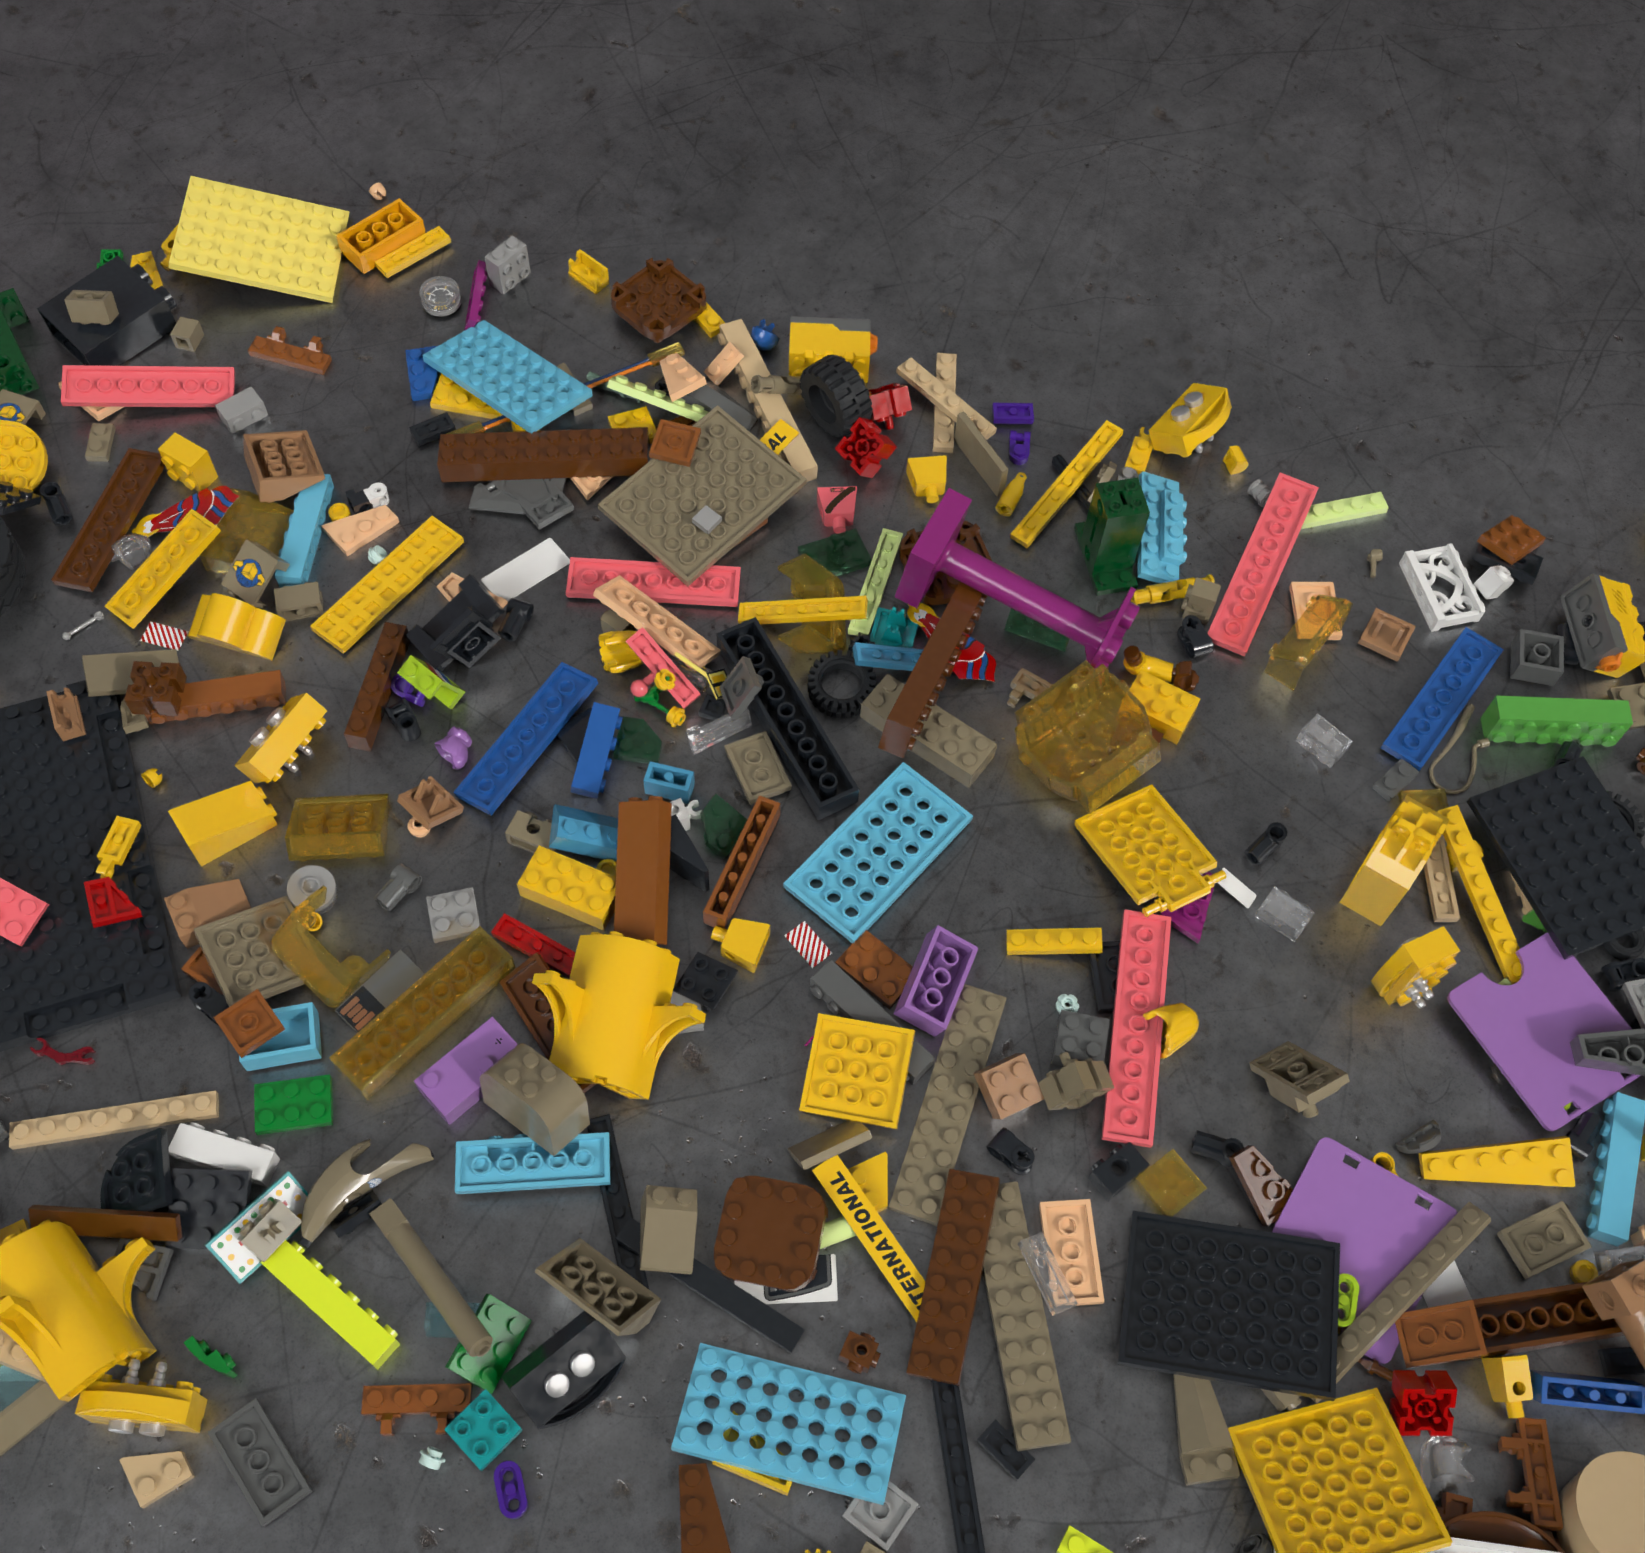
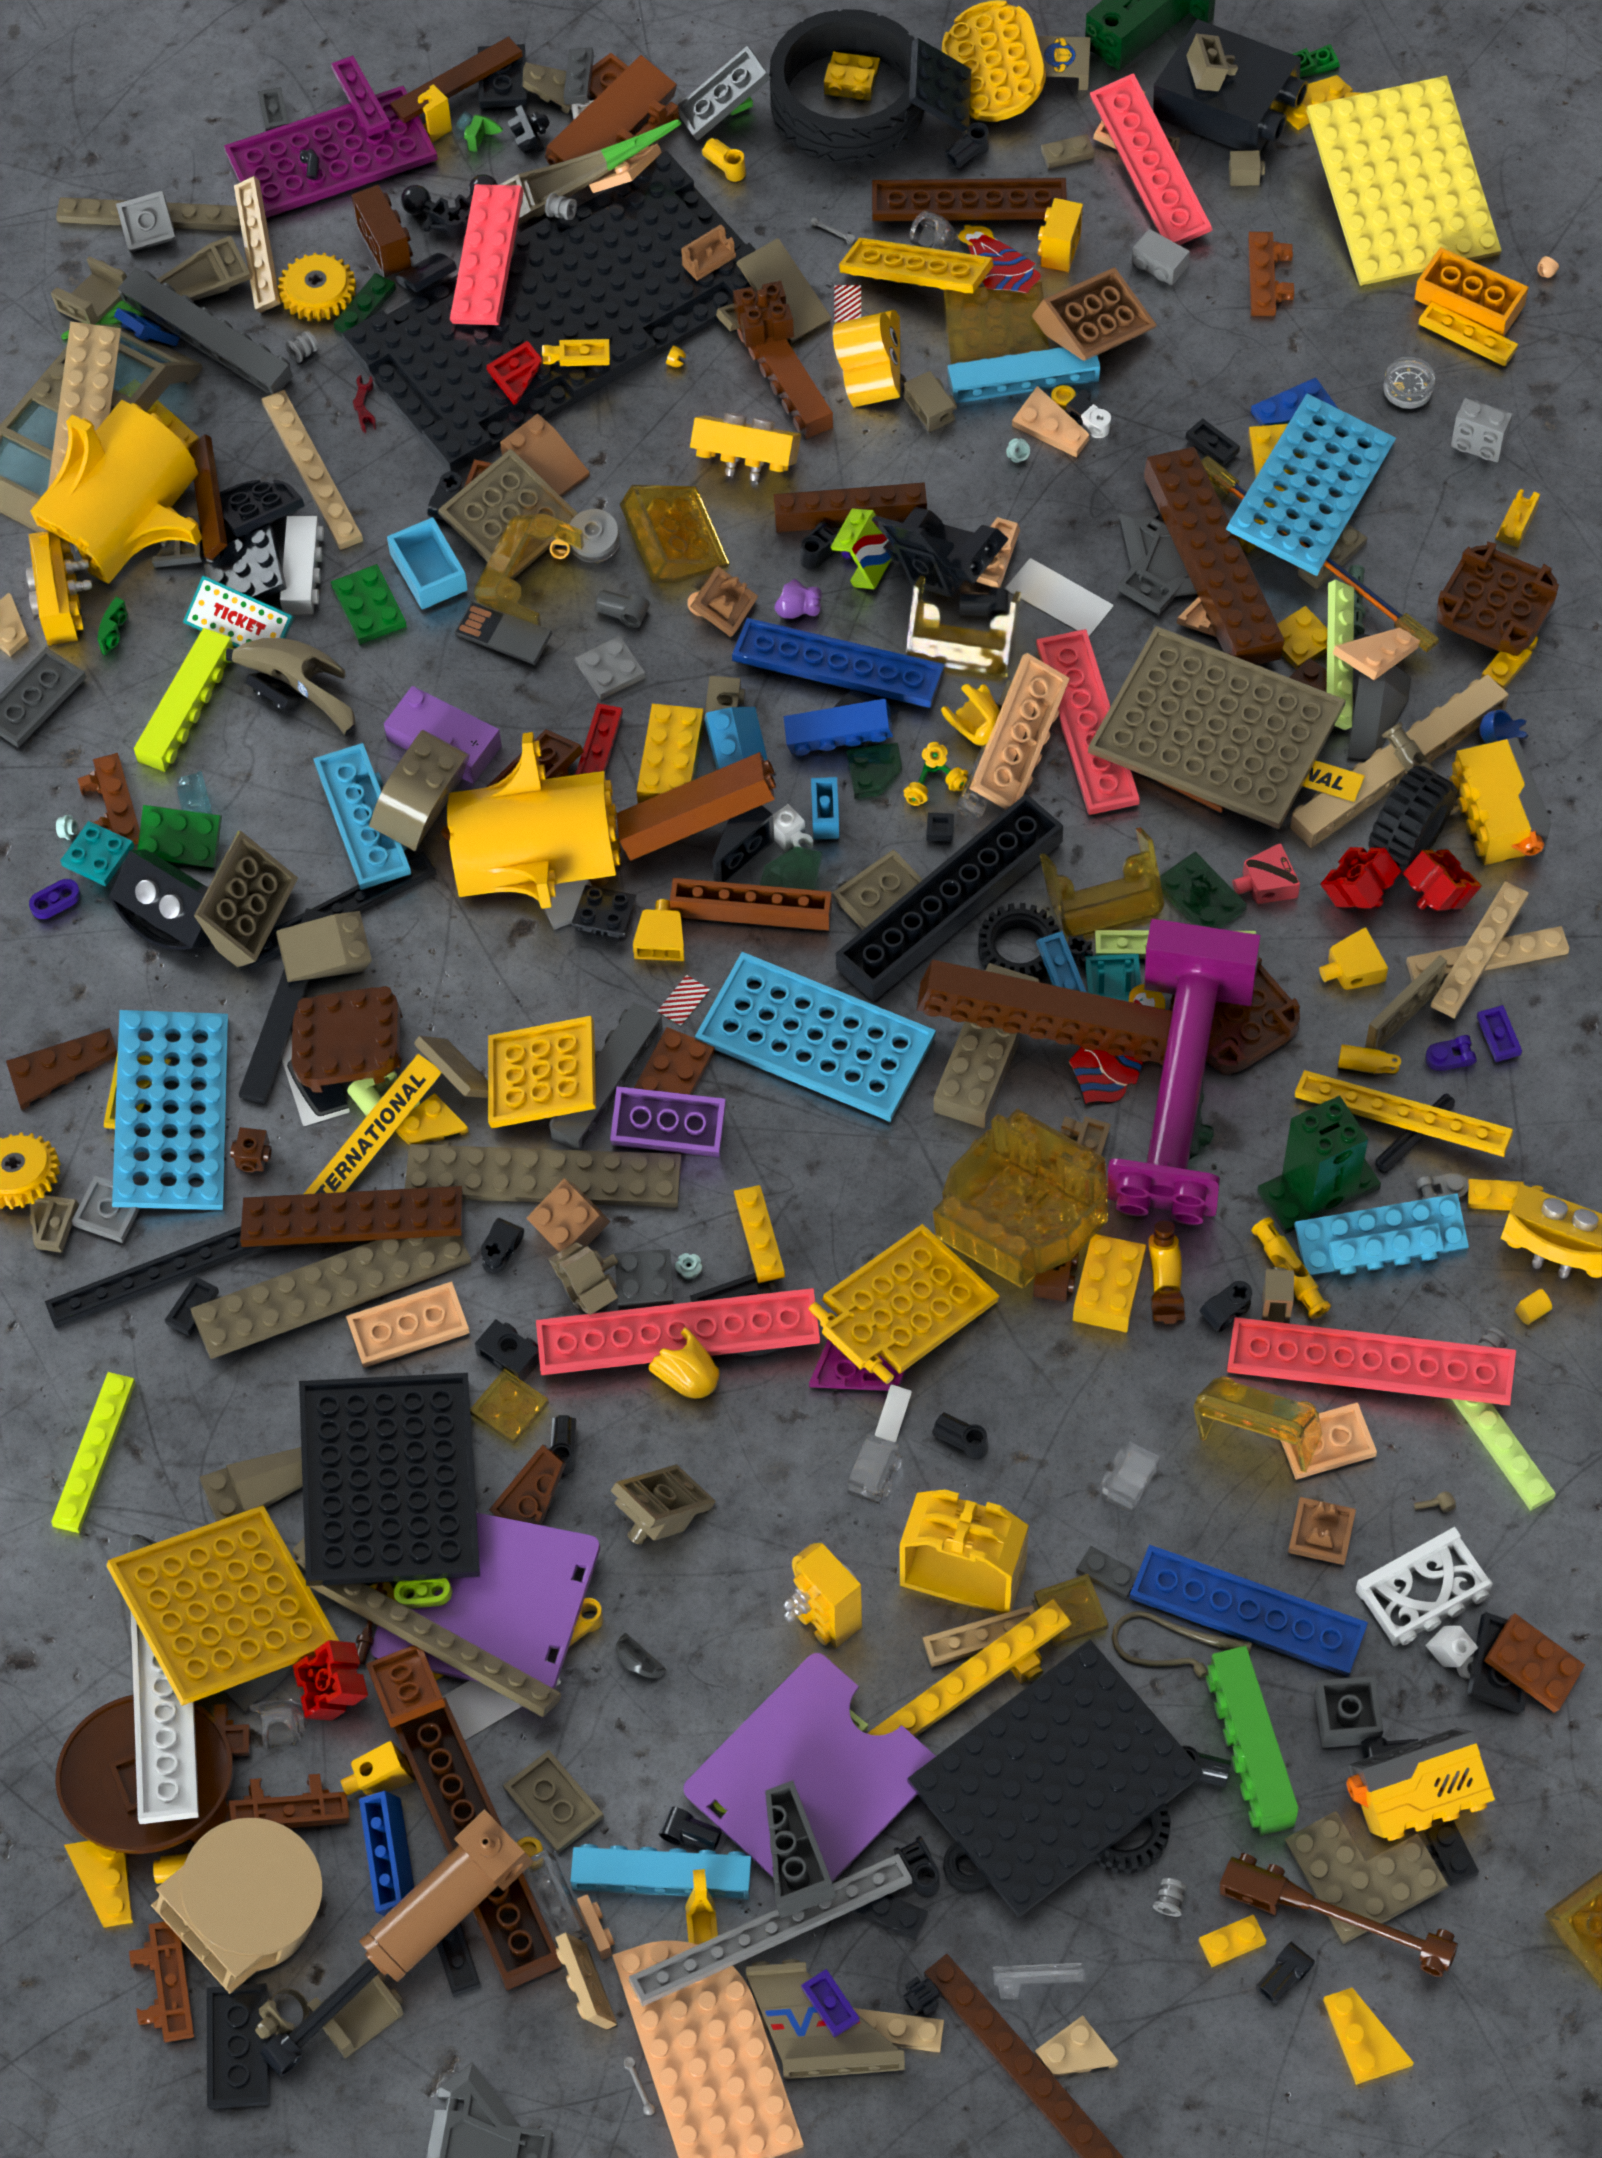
camera: 80 degrees right, 0 degrees up
yellow slope [168,781,277,867] -> none
dark orange plate [214,989,285,1058] -> none
dark tan panel [221,539,290,609] -> none
brick [237,1199,302,1262] -> none
yellow plate [310,516,464,654] -> none
clear yellow brick [329,926,516,1100] -> none
dark tan brick [369,1198,493,1357] -> none
magenta plate [464,260,488,331] -> none
coral plate [626,627,701,709] -> none
dark orange plate [649,419,701,467] -> none
piece [674,652,728,700] -> none
clear hinge [686,708,752,755] -> none
light grey tile [692,505,722,534] -> none
light nougat plate [704,342,744,386] -> none
dark grey hinge [719,656,764,720] -> none
yellow plate [738,596,868,625] -> none
clear hinge [1018,1232,1078,1316] -> none
dark tan wing [1087,461,1117,503] -> none
yellow wing [1418,1136,1575,1187] -> none
none -> clear yellow windscreen [906,576,1021,675]

